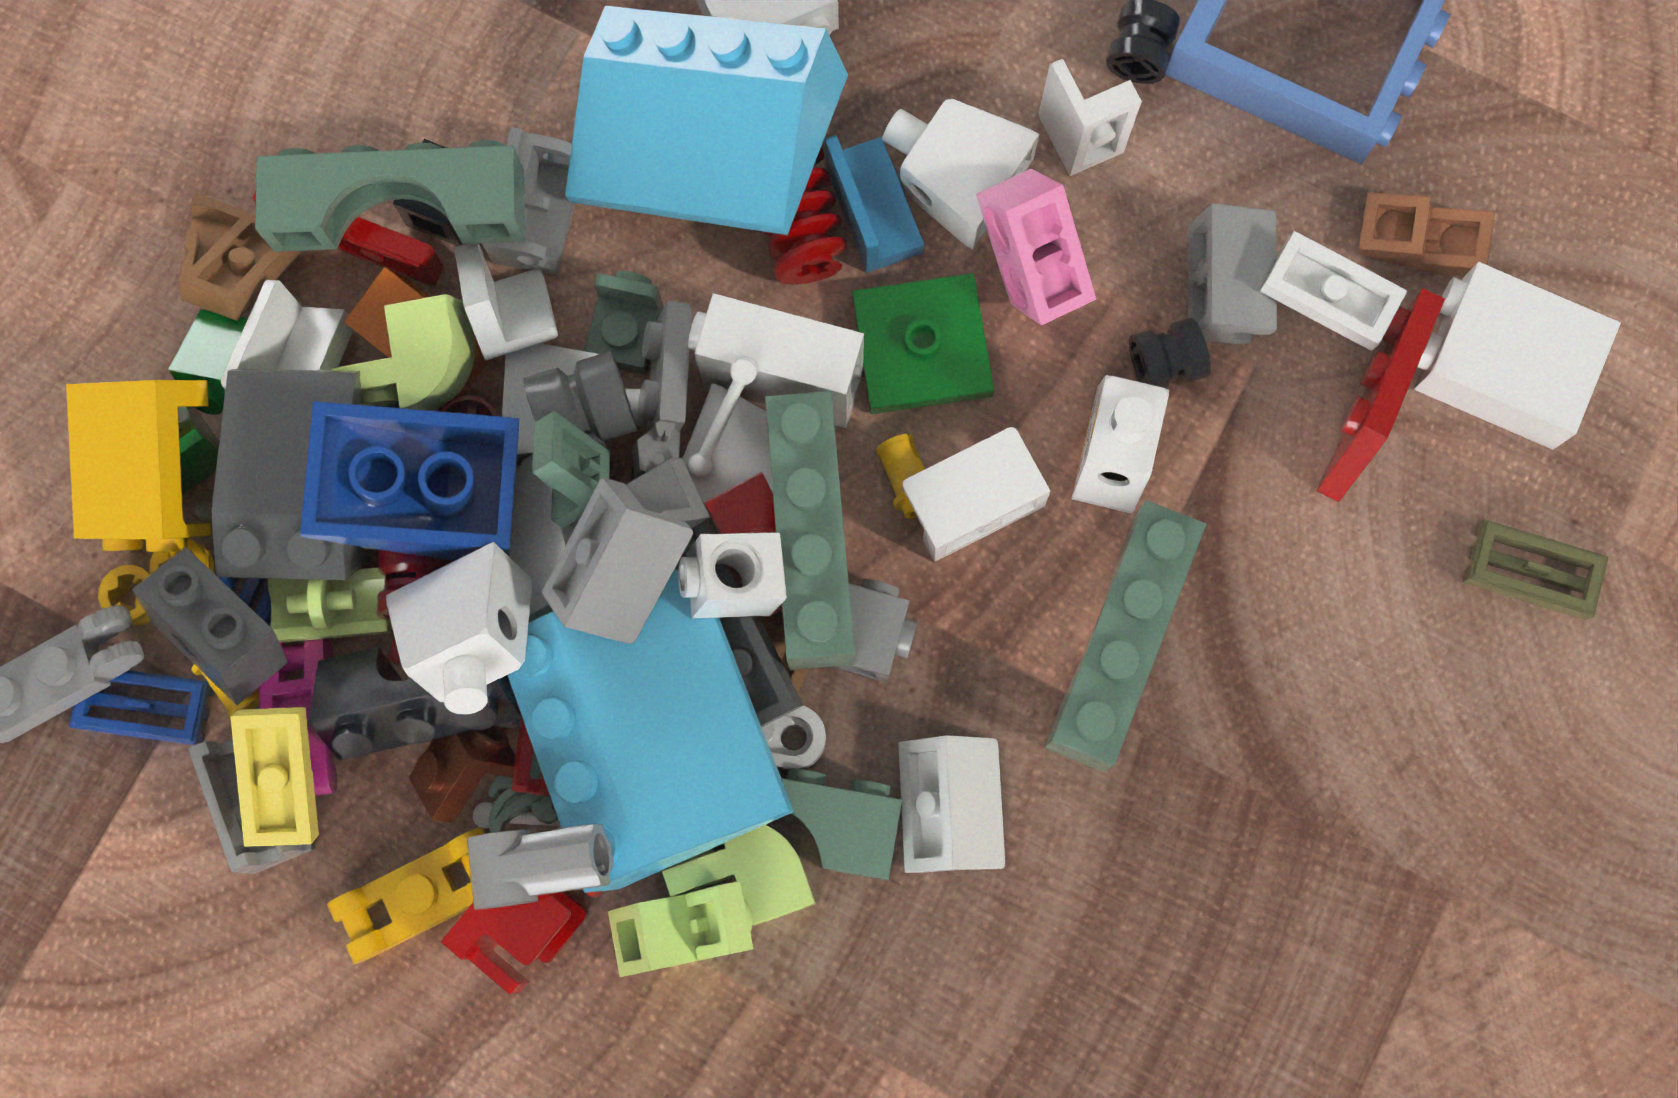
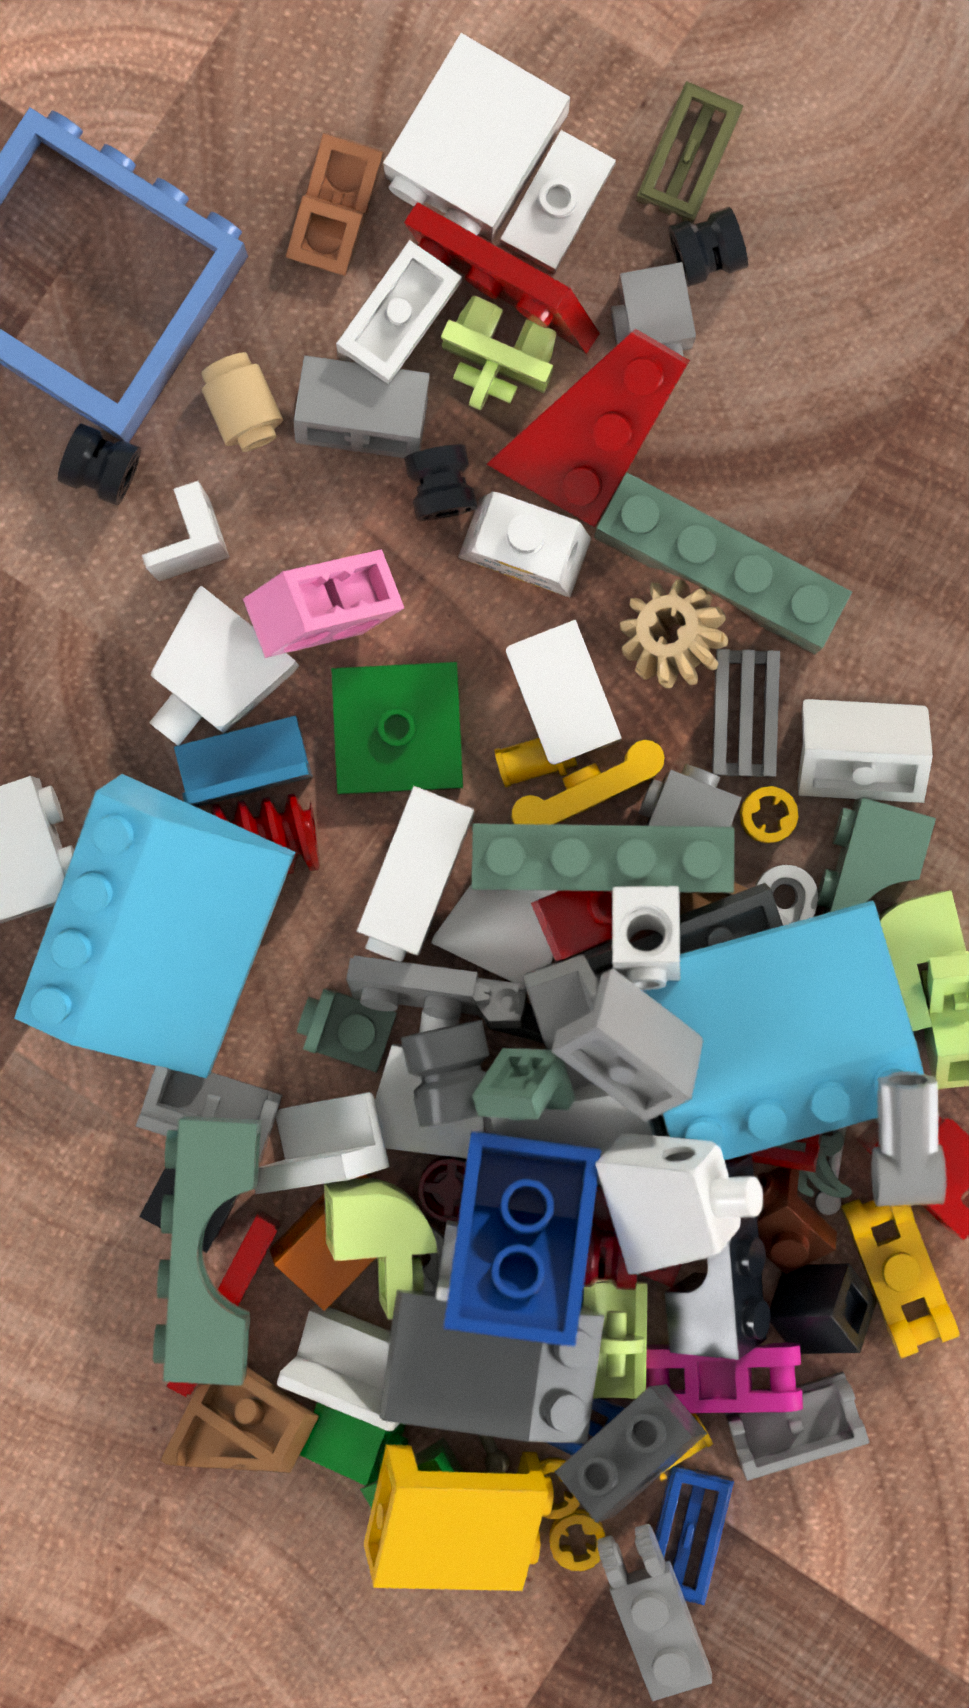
camera: 85 degrees left, 10 degrees up
light yellow hinge [230,707,319,847] -> none
white hinge [688,356,759,478] -> none
none -> tan brick [201,352,283,452]
none -> yellowish green hips [441,296,557,410]
none -> red wing [486,328,690,528]
none -> white plate [500,130,616,274]
none -> yellow plate [511,740,665,825]
none -> light grey brick [611,262,696,356]
none -> tan gear [620,579,728,689]
none -> black wheel [669,207,748,287]
none -> light grey tile [712,649,780,778]
none -> yellow bush [739,786,799,844]
none -> black panel [769,1263,877,1354]

